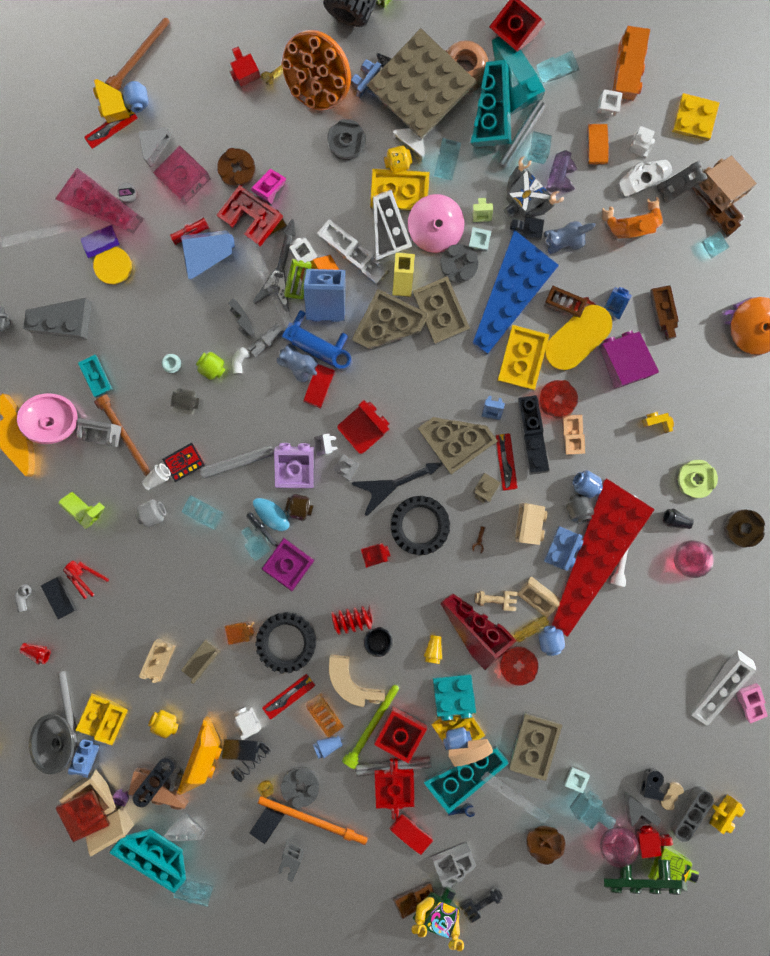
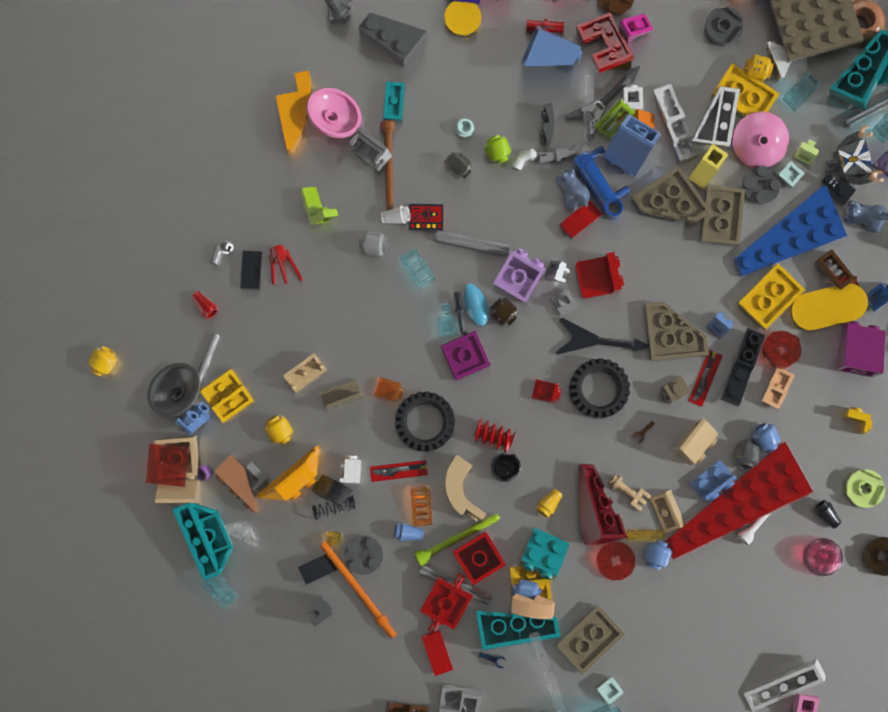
camera: 25 degrees right, 5 degrees down
black beam [132,756,176,807] -> none

